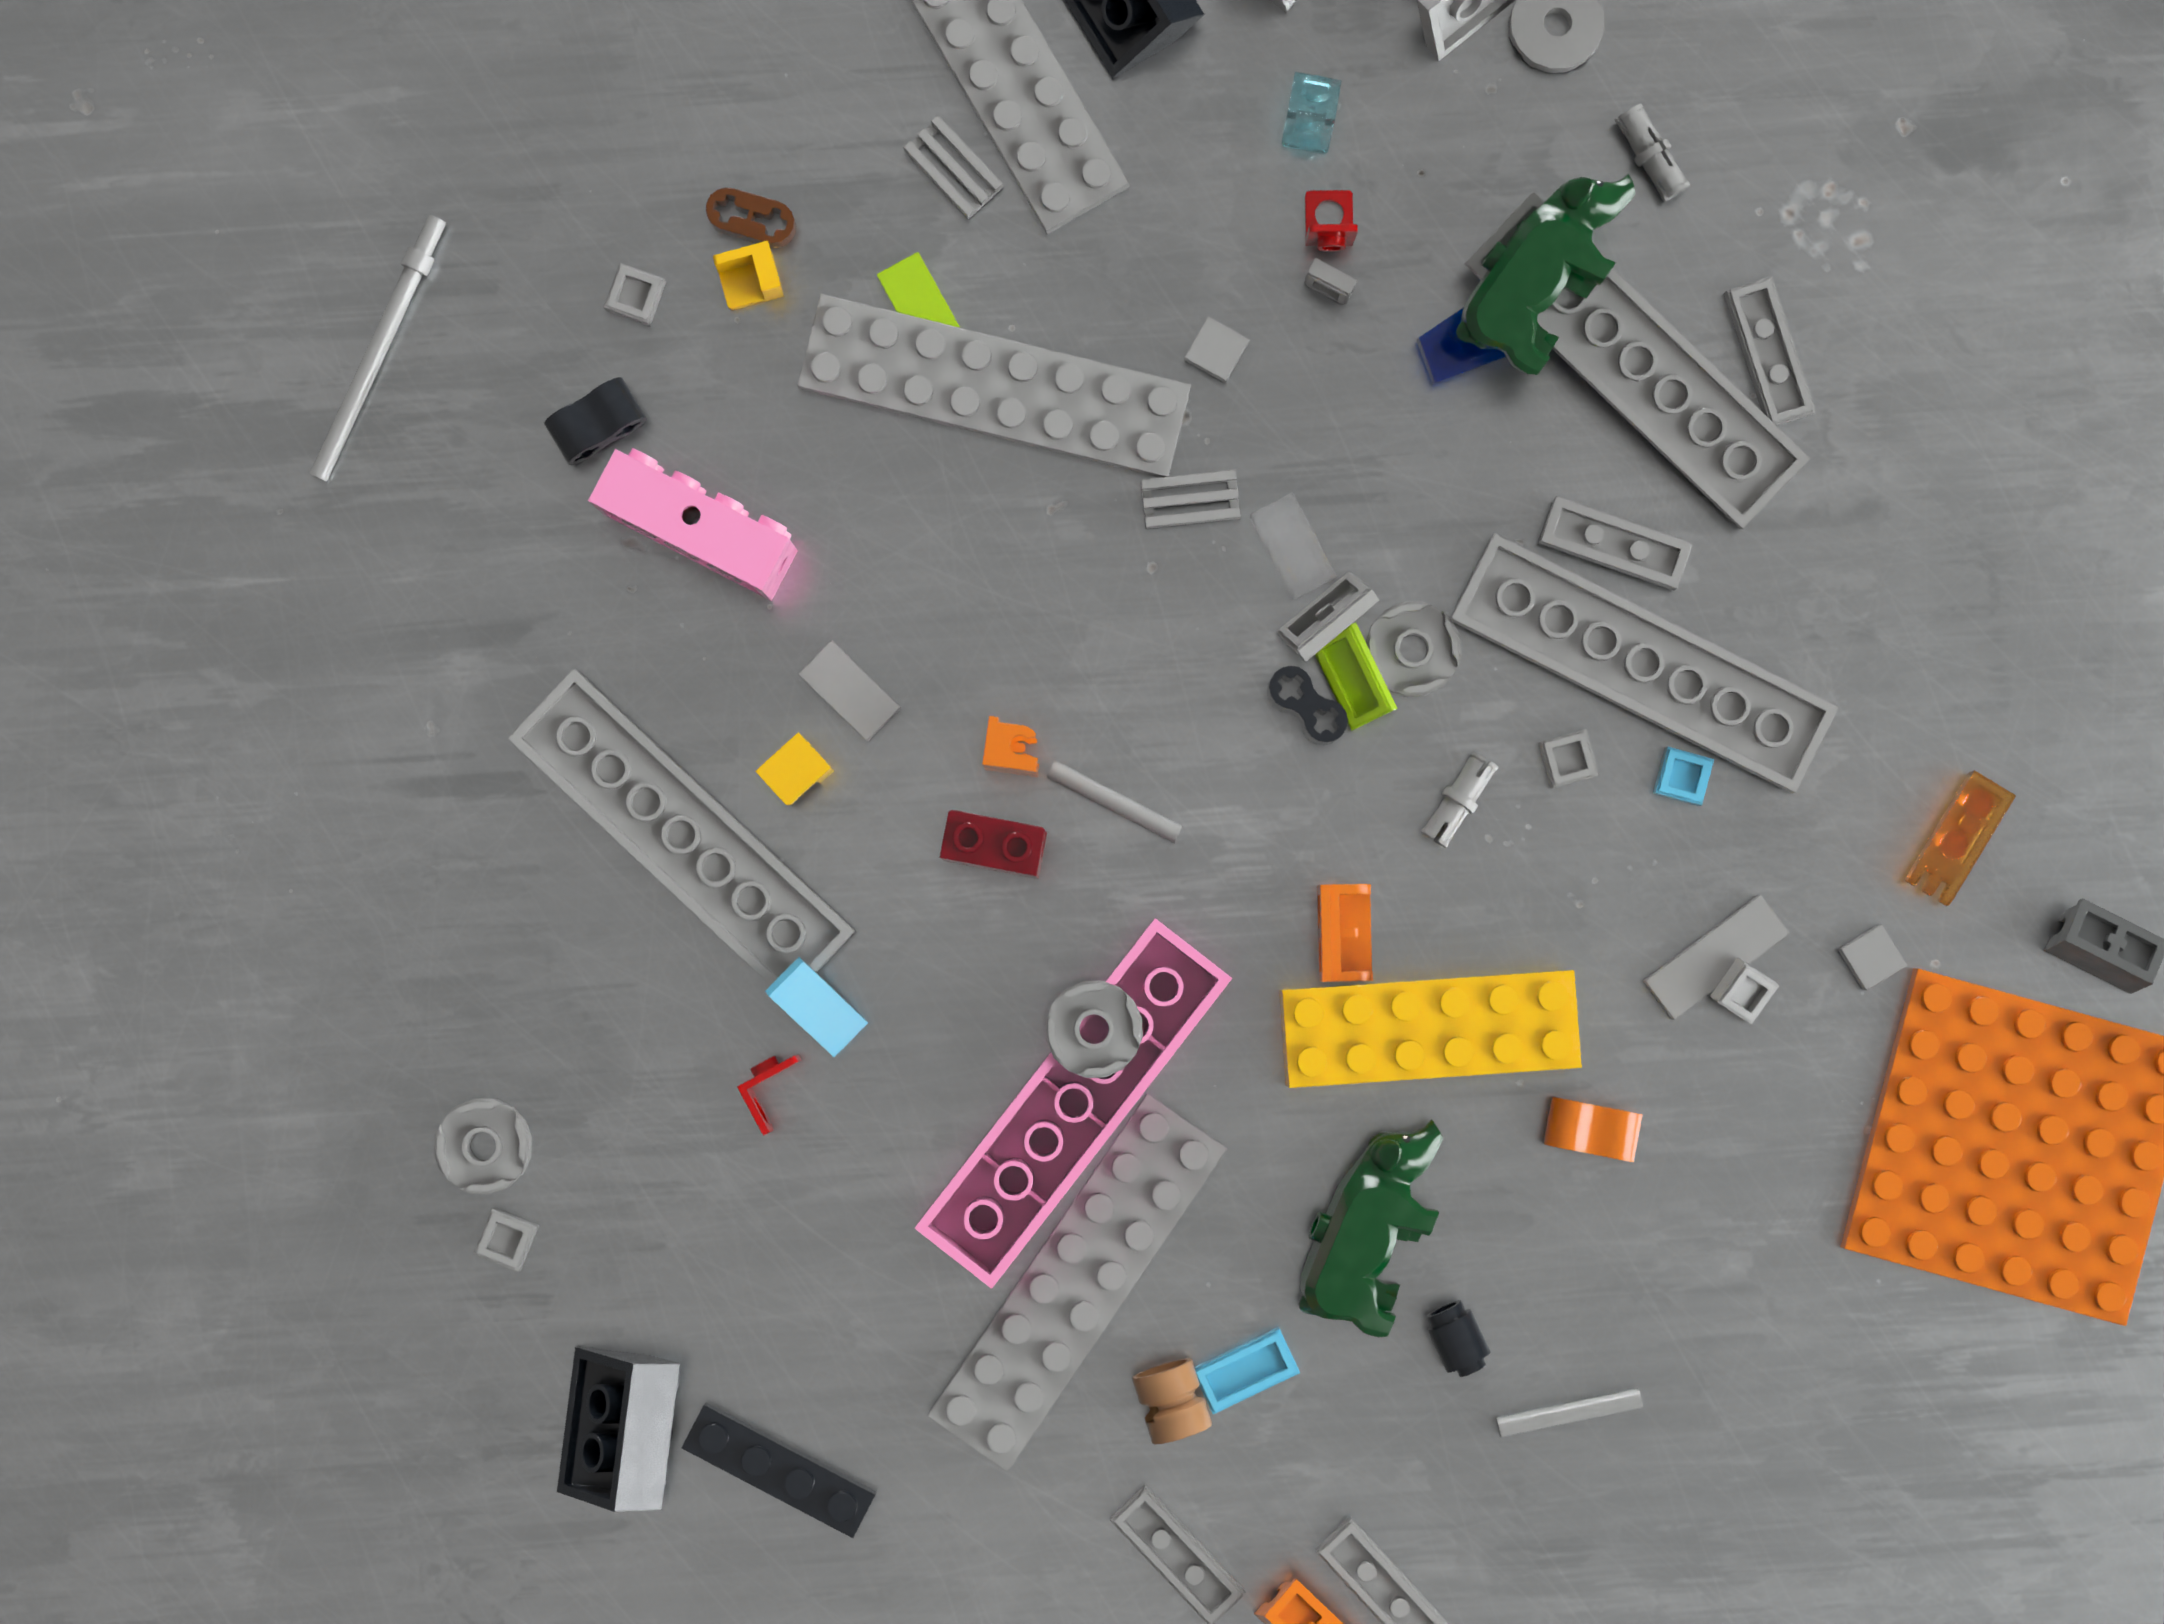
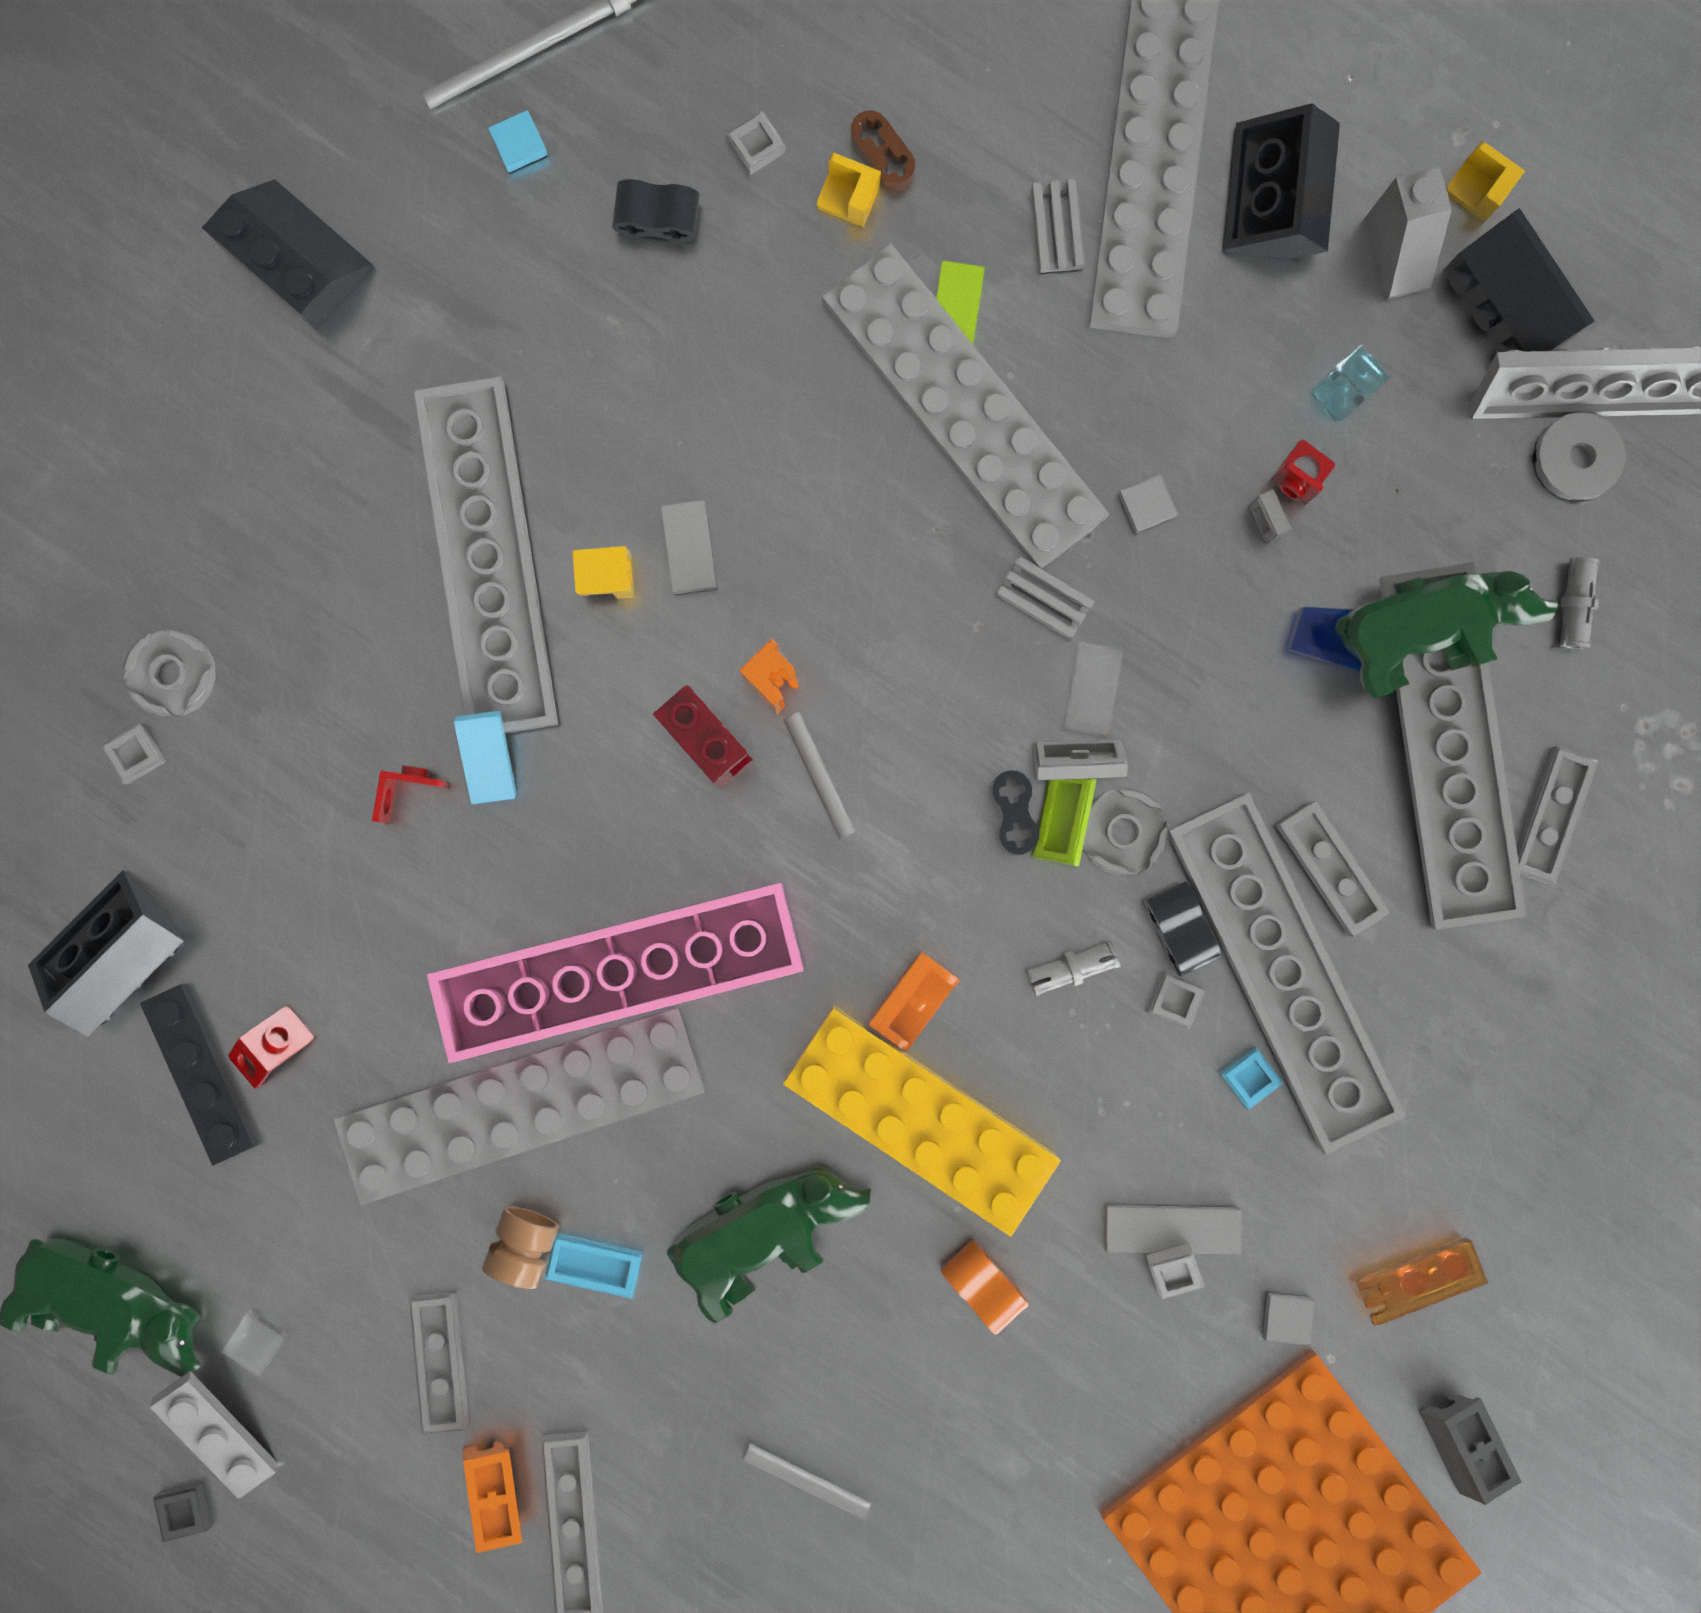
camera: 30 degrees right, 0 degrees up
bright pink brick [588,448,798,601] -> none
light grey tile [1045,980,1143,1078] -> none
black brick [1426,1300,1491,1377] -> none
none -> black slope [202,179,374,331]
none -> bracket [228,1006,314,1089]
none -> medium azure tile [488,110,548,172]
none -> black axle [1144,882,1222,977]

